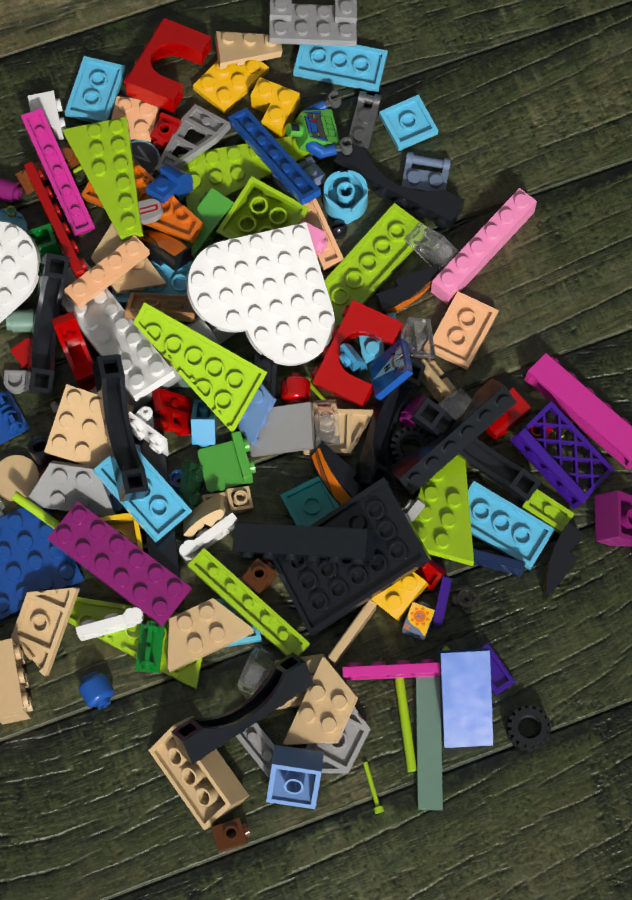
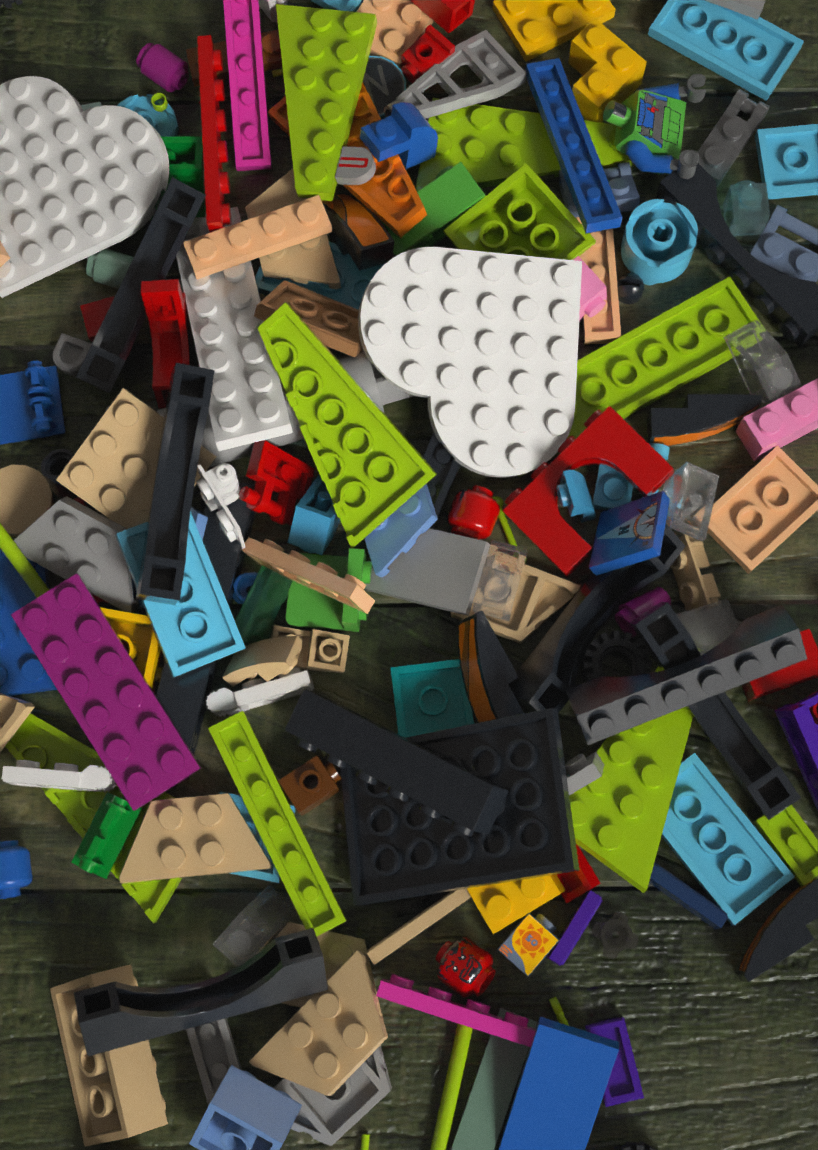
camera: 25 degrees right, 5 degrees up
none -> light nougat plate [241,537,375,614]
none -> red head [435,937,496,998]
none -> clear light blue brick [723,180,770,236]

